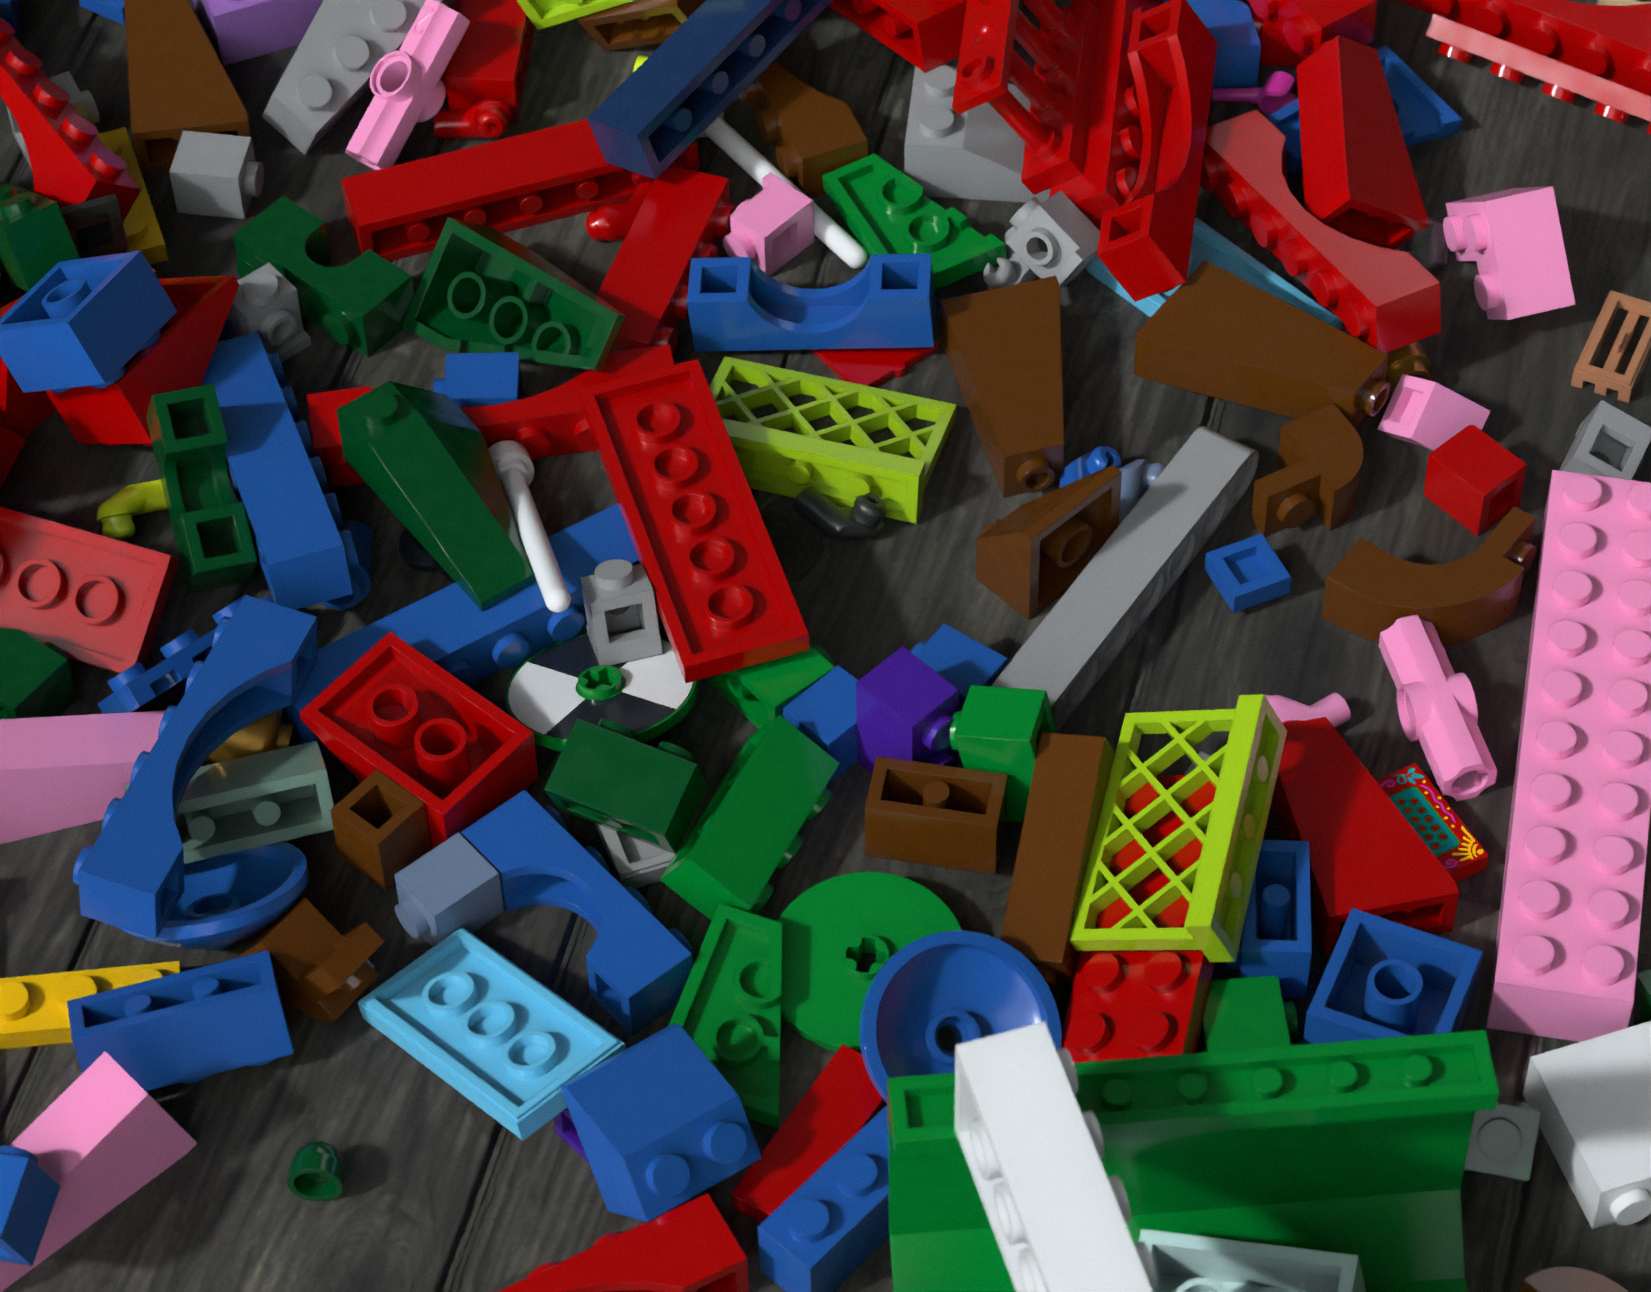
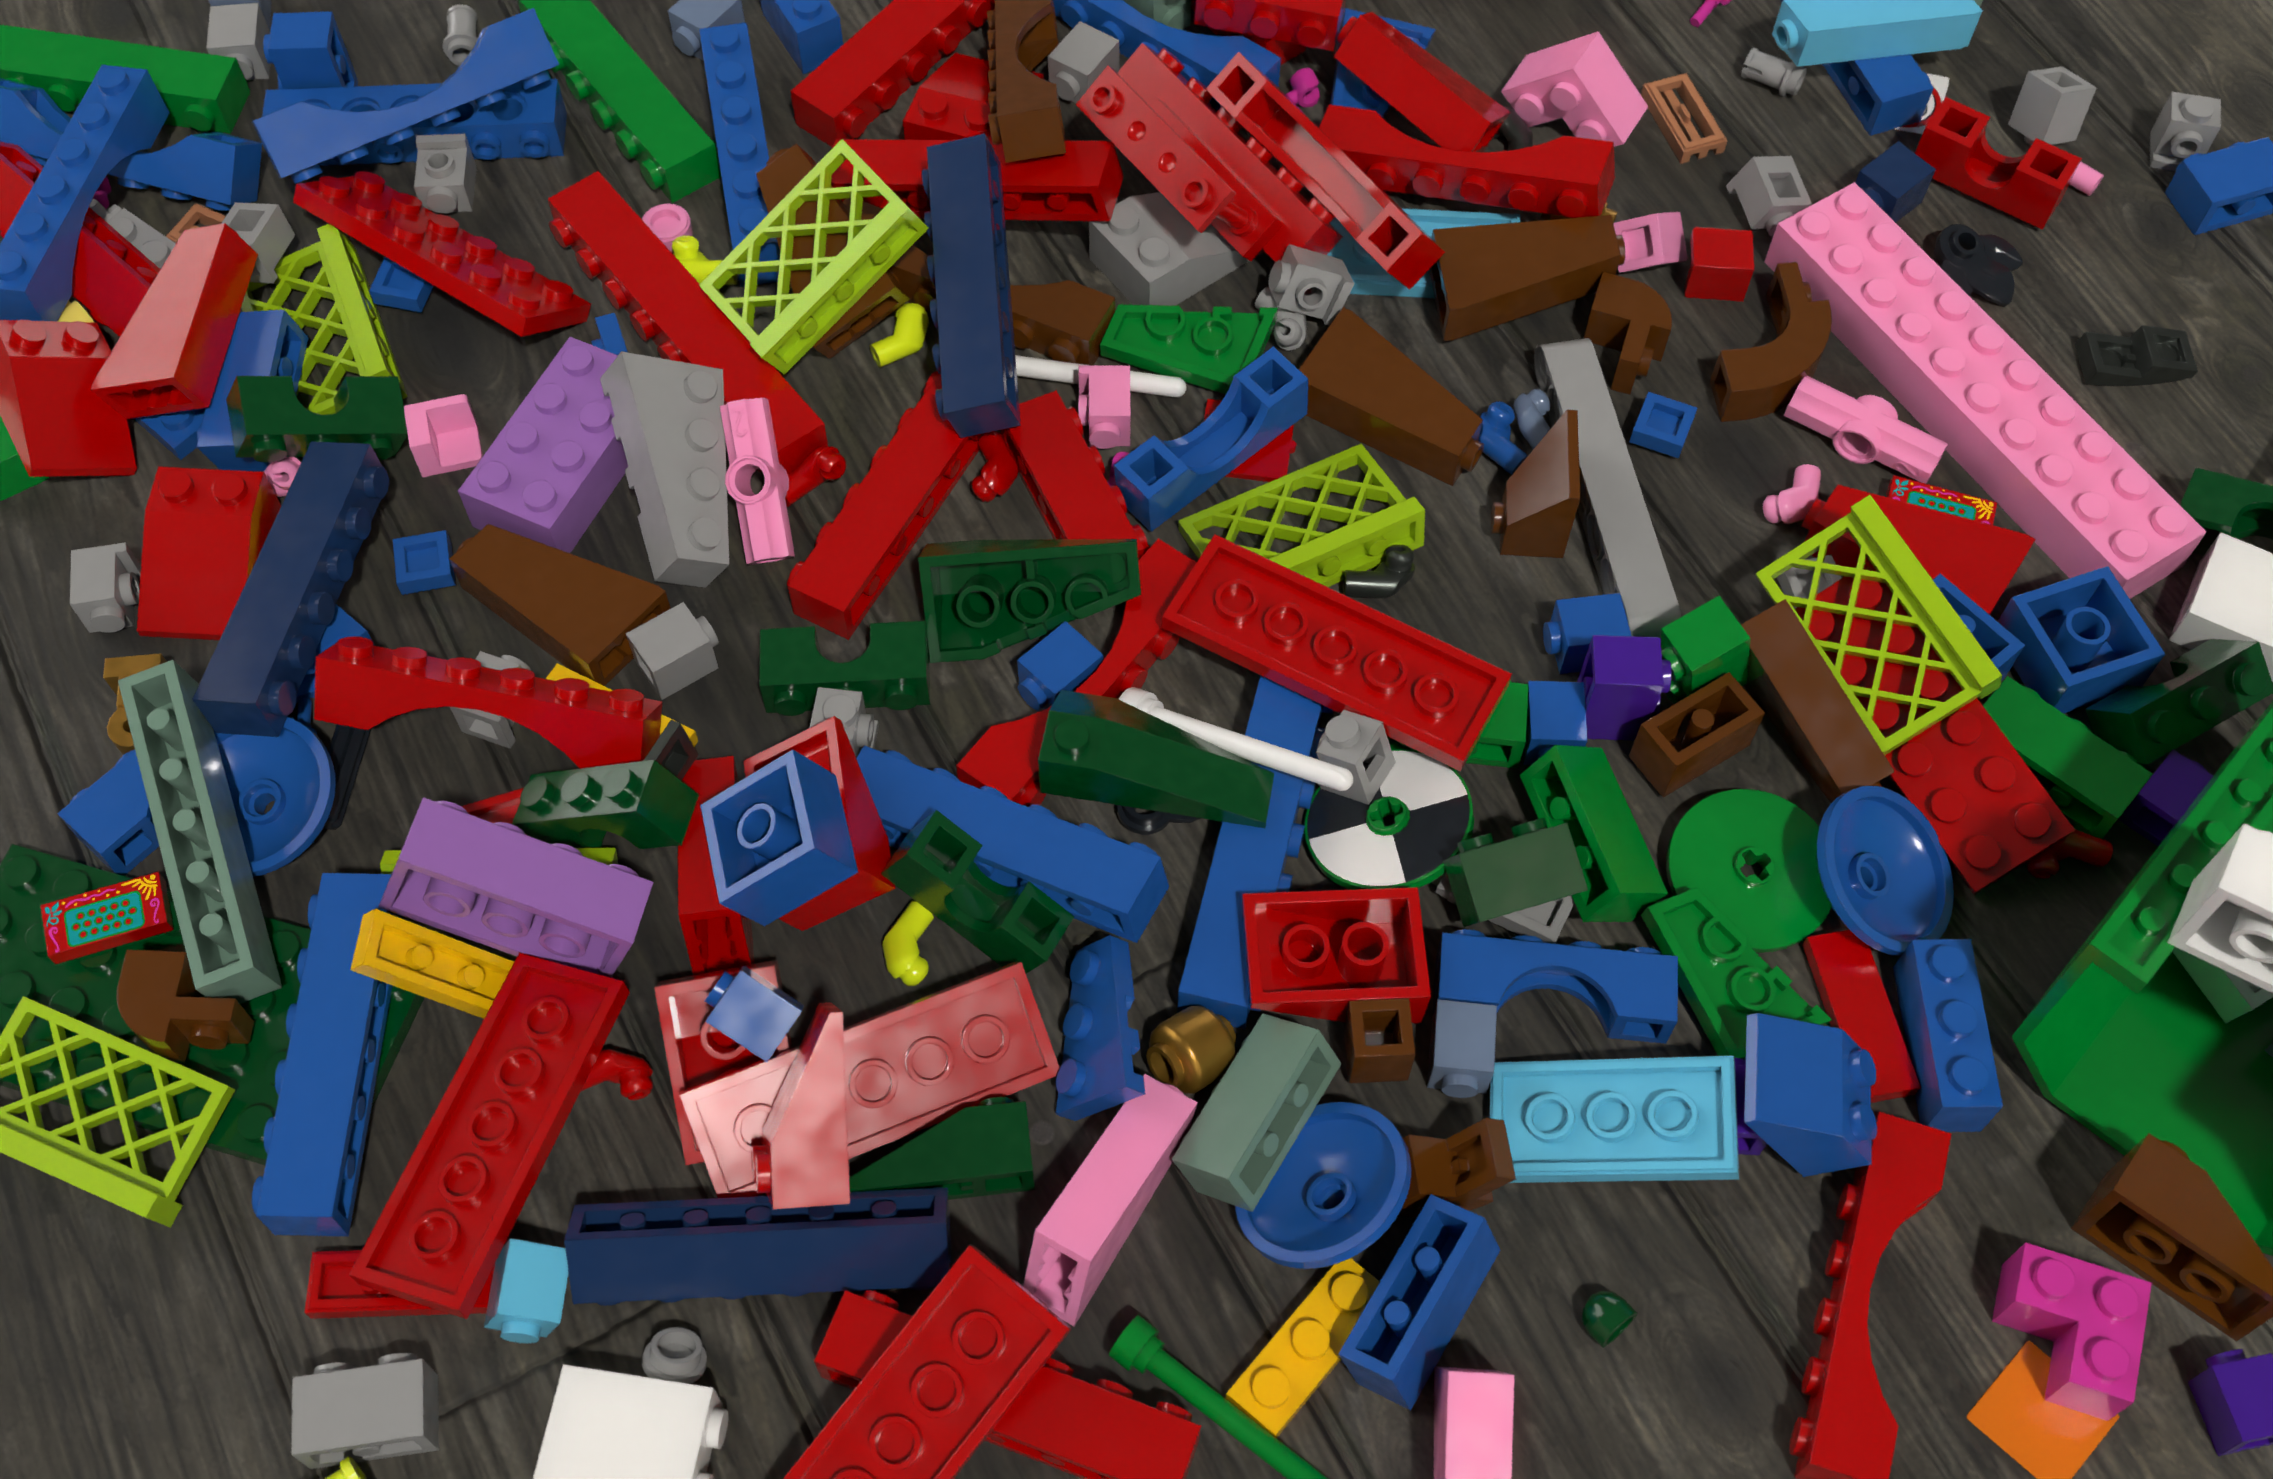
camera: 45 degrees left, 10 degrees up
blue arch [73,595,317,939] -> none

